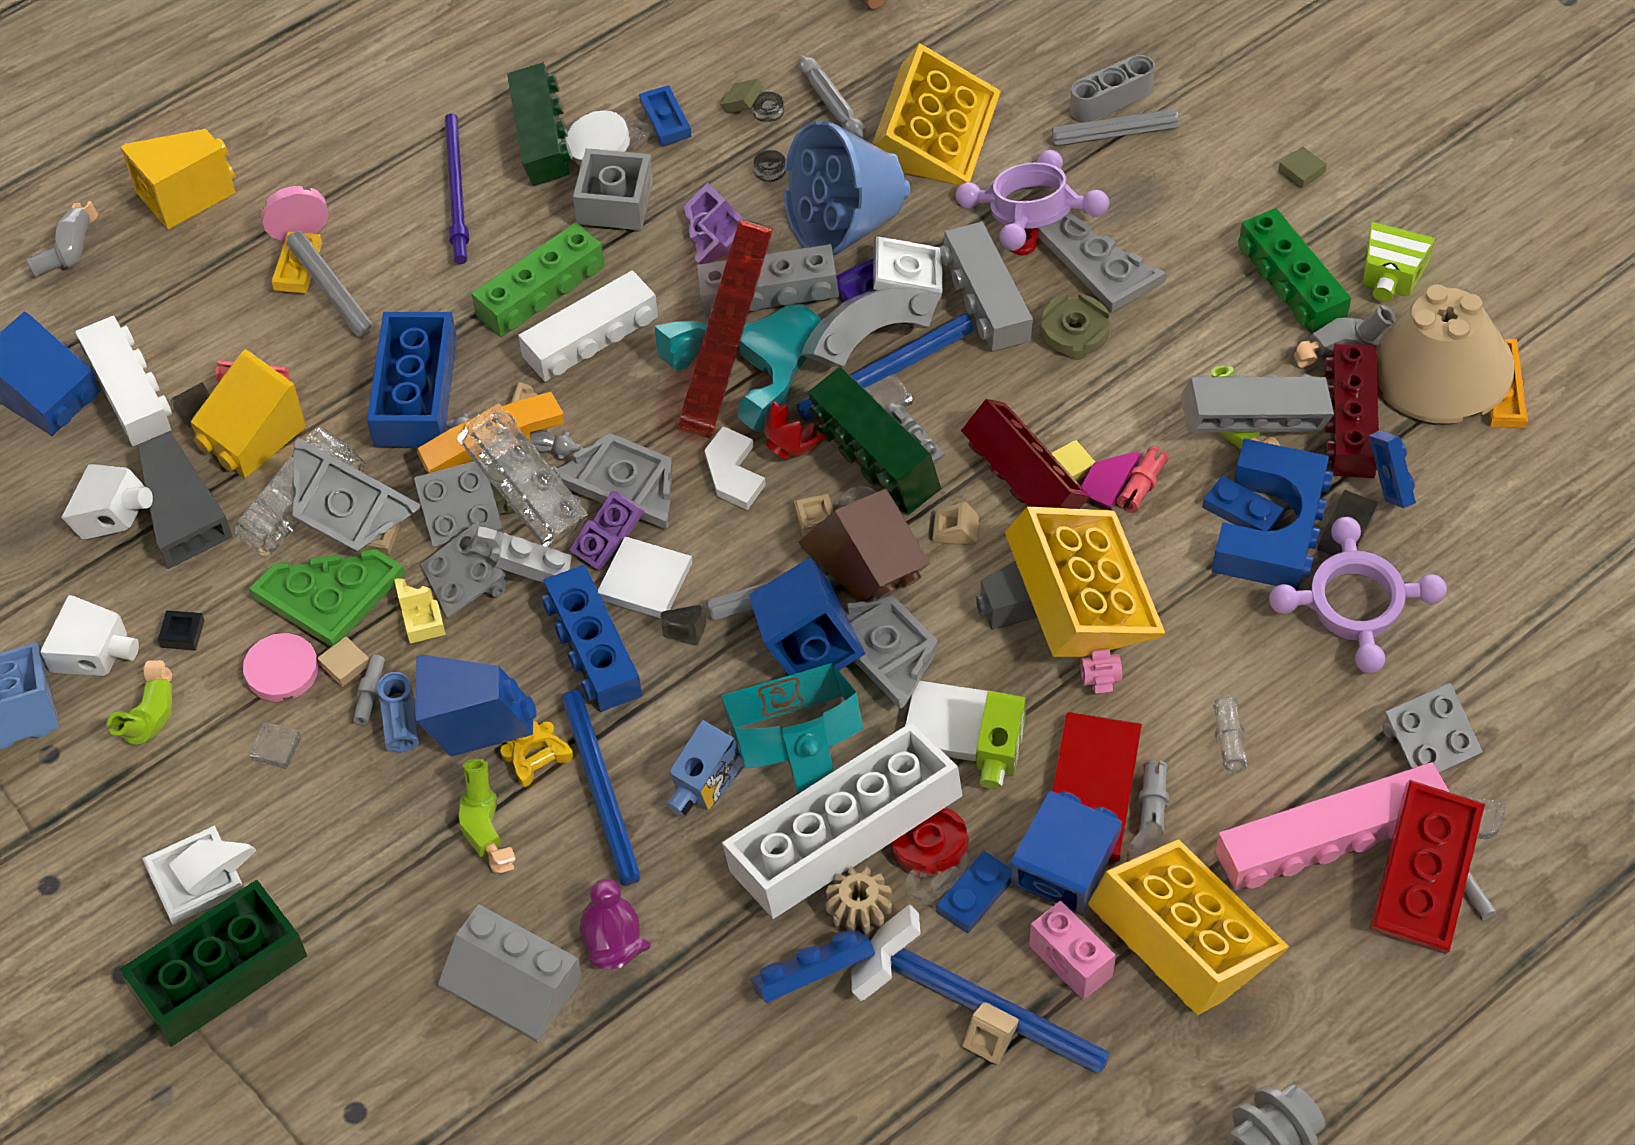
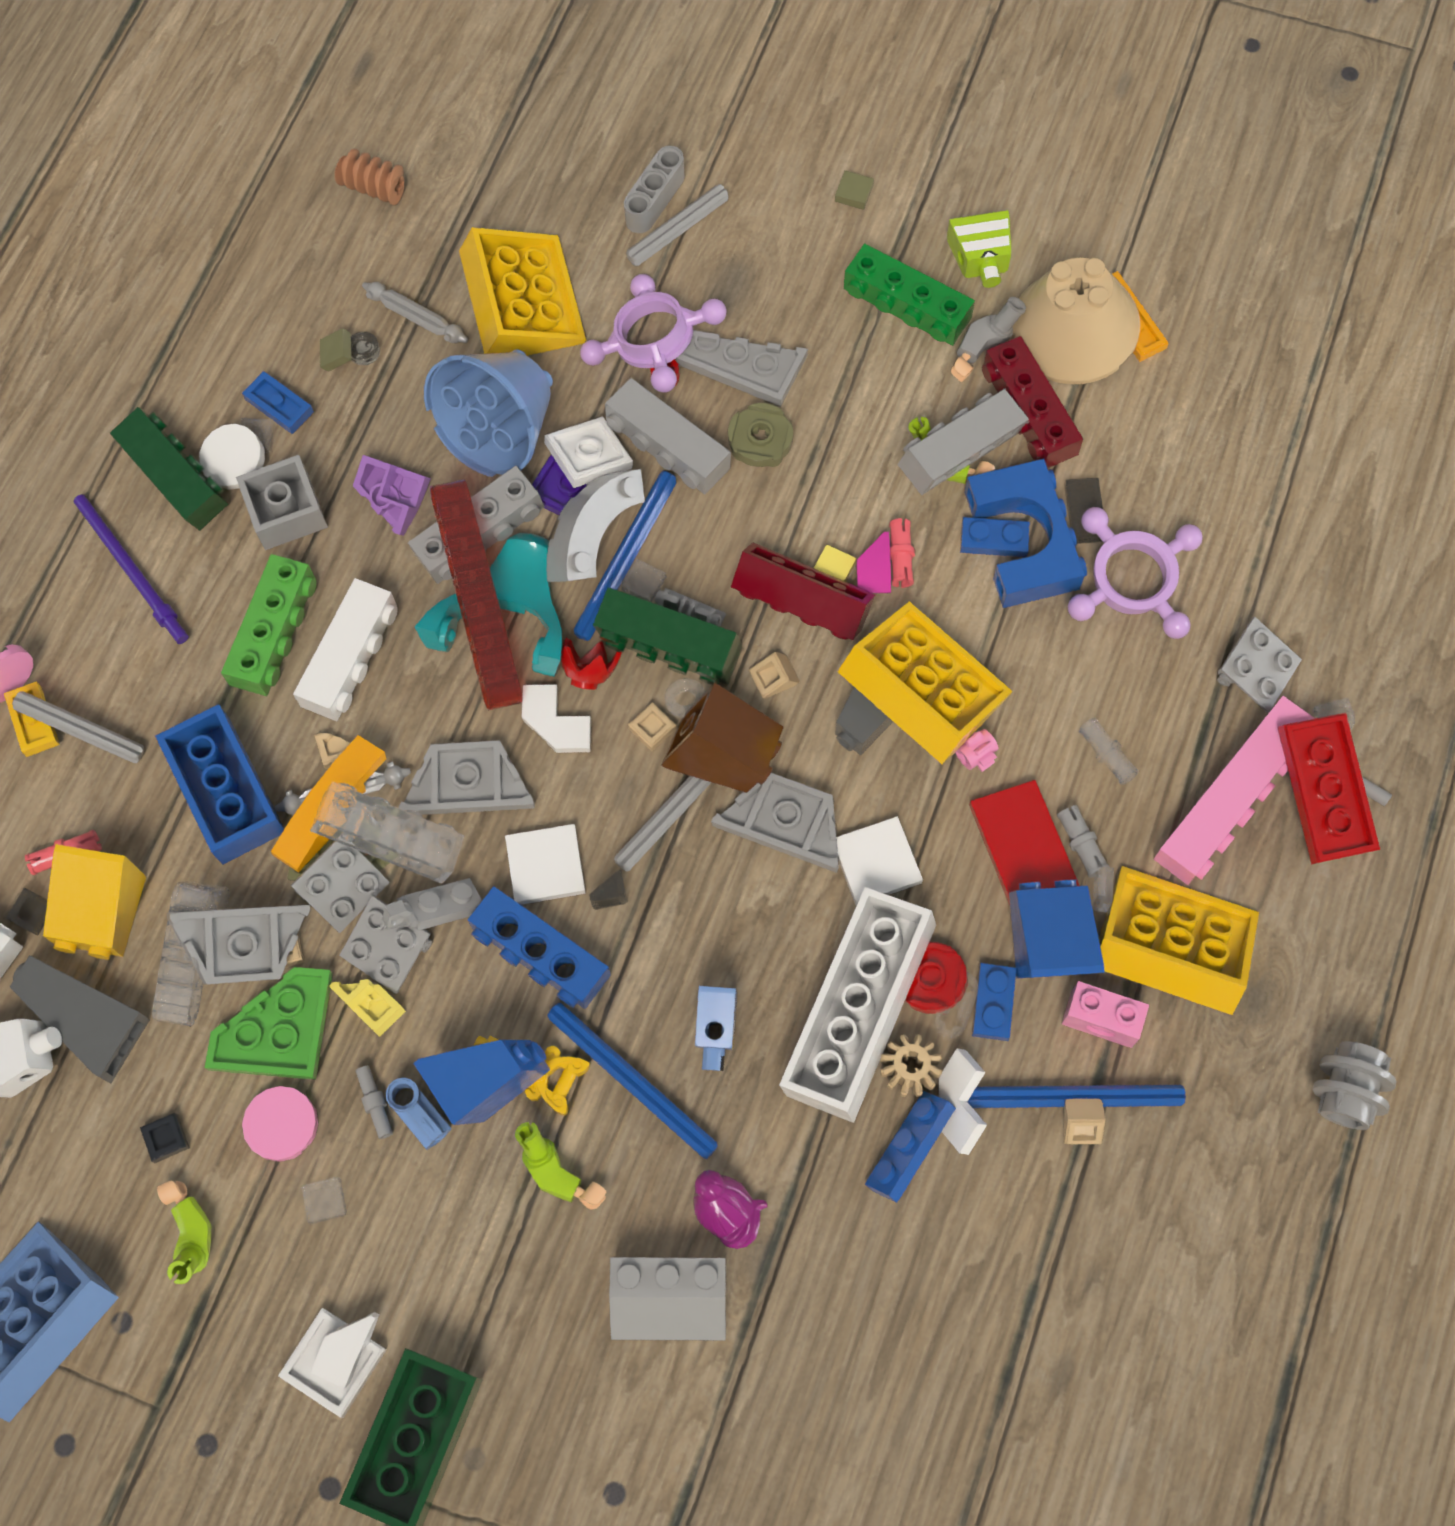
camera: 30 degrees left, 15 degrees up
white torso [40,595,139,676] -> none
tan tile [317,636,370,687] -> none
medium lavender slope [570,490,645,570] -> none
teal piece [721,663,863,795] -> none
blue slope [749,557,865,675] -> none
clear smoke tile [753,150,786,182] -> none
lime torso [976,690,1026,789] -> none
blue plate [1369,430,1416,508] -> none

